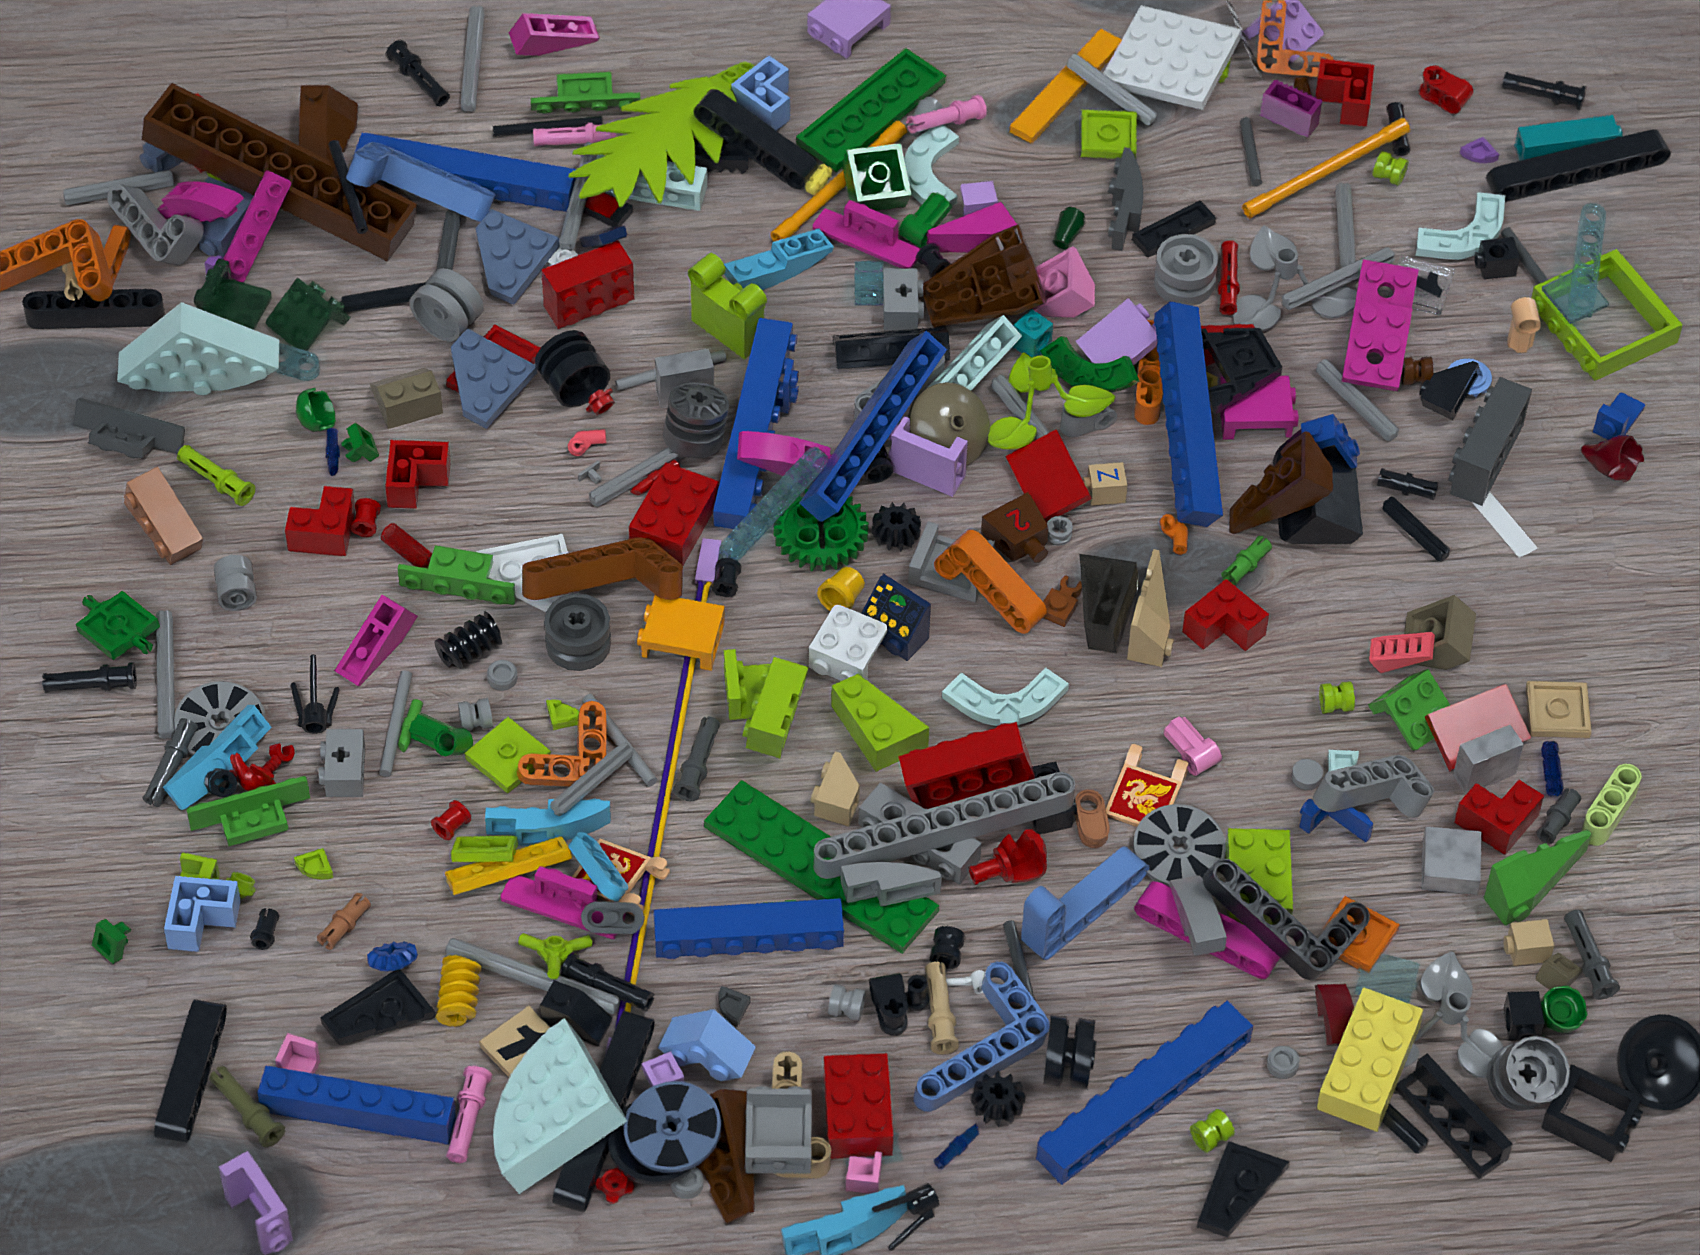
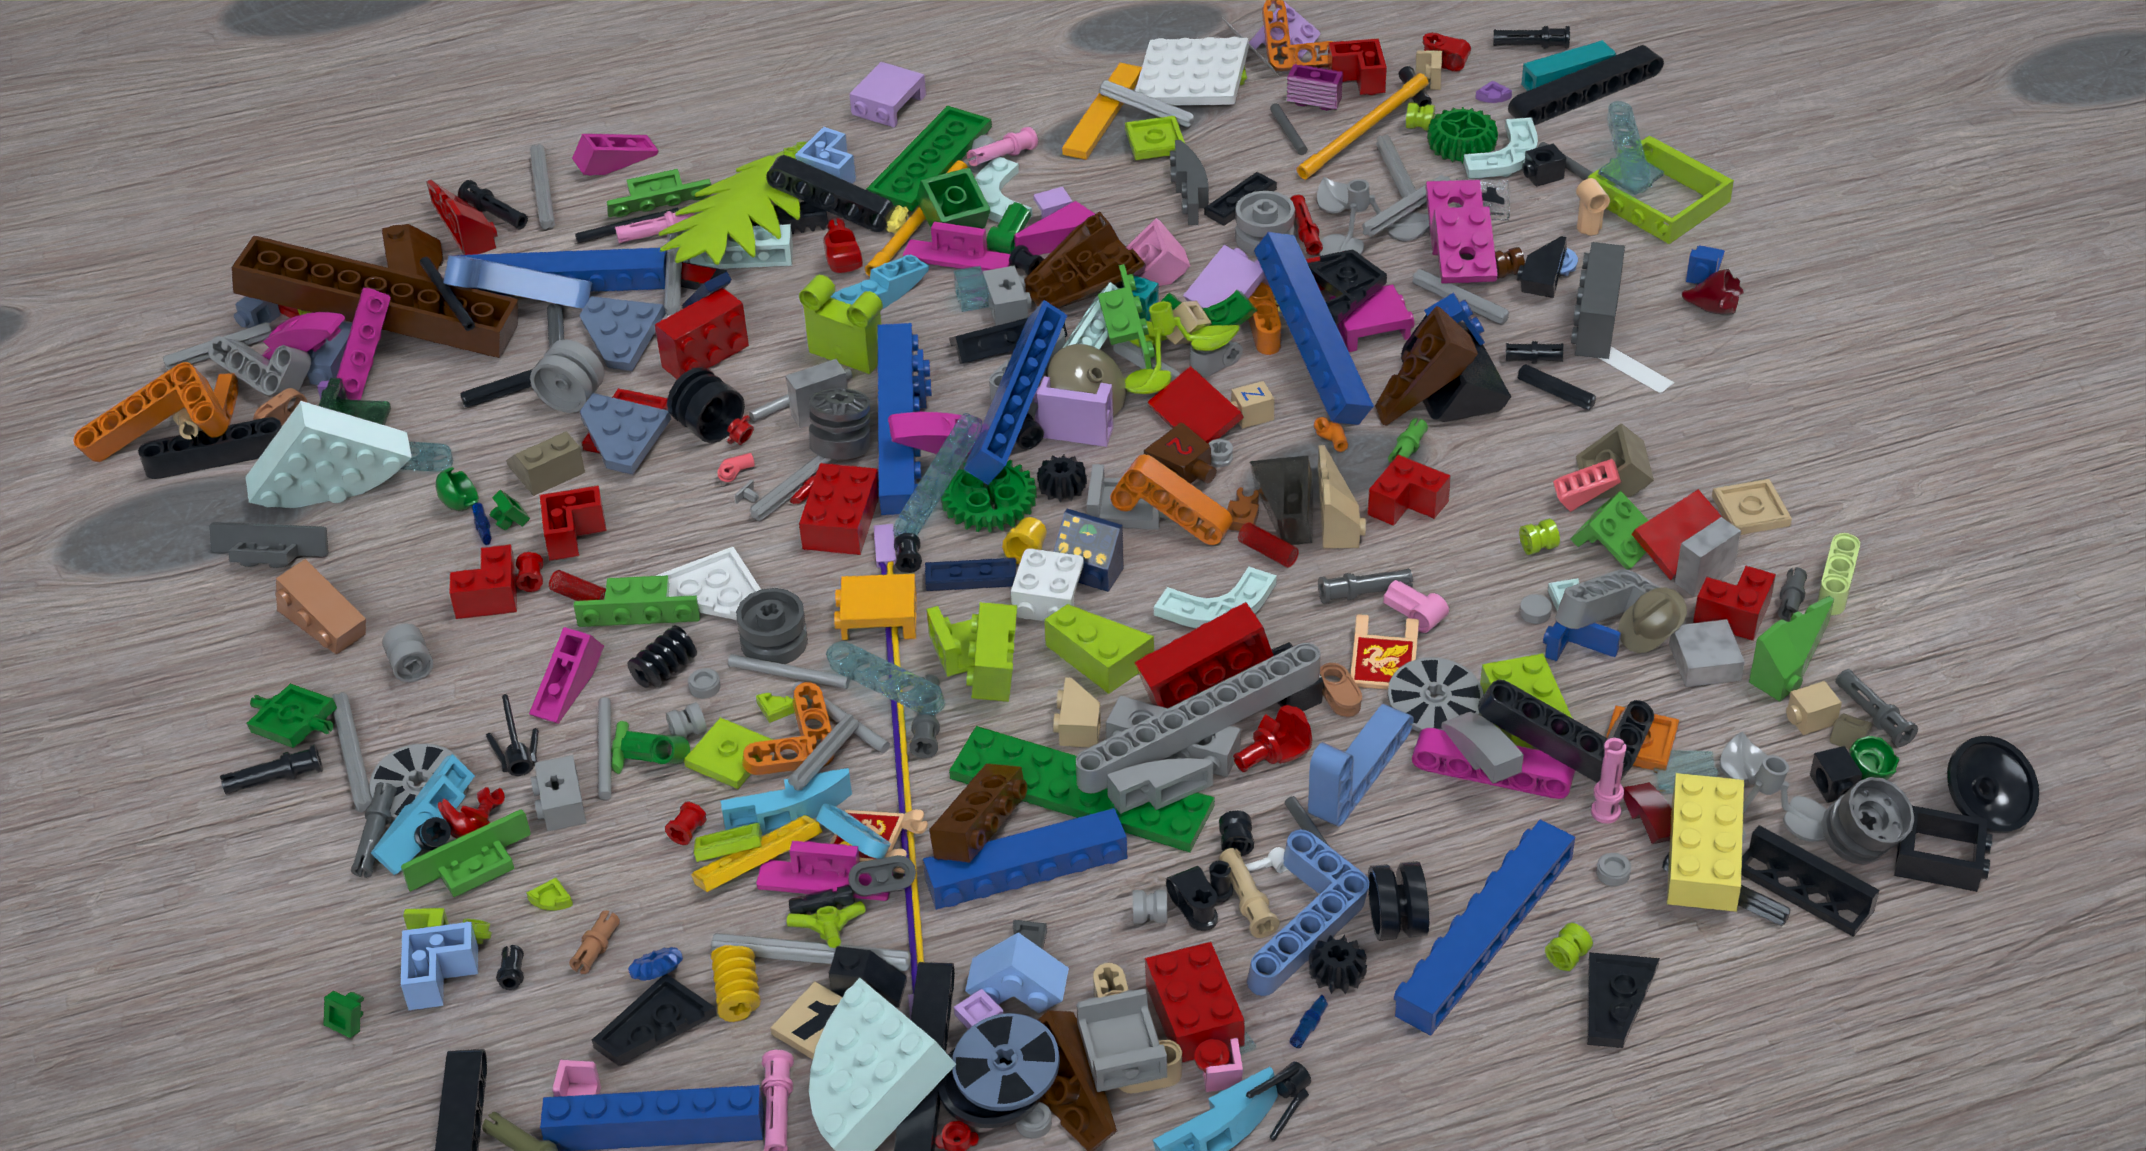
camera: 10 degrees left, 10 degrees down
lime pin [177,445,255,506] -> none
clear green bracket [266,277,351,353] -> none
dark orange beam [522,538,683,600] -> none
black pin [561,952,654,1012] -> none
dark green cone [1053,207,1085,250] -> none
clear blue axle [1541,741,1564,796] -> none
none -> nougat piece [253,388,307,426]
none -> red wedge [426,180,498,255]
none -> light grey bar [728,654,850,689]
none -> black axle [789,885,855,915]
none -> red piece [823,218,863,273]
none -> clear light blue beam [826,641,946,715]
none -> dark blue tile [925,558,1017,591]
none -> reddish brown brick [929,763,1027,862]
none -> bright green bracket [1098,264,1155,369]
none -> tan brick [1166,300,1211,345]
none -> red plate [1194,1039,1230,1073]
none -> red piece [1238,522,1299,568]
none -> dark grey pin [1318,568,1413,604]
none -> tan bracket [1416,51,1442,90]
none -> green gear [1427,107,1498,164]
none -> bright pink pin [1591,738,1626,824]
none -> dark tan piece [1618,587,1687,653]

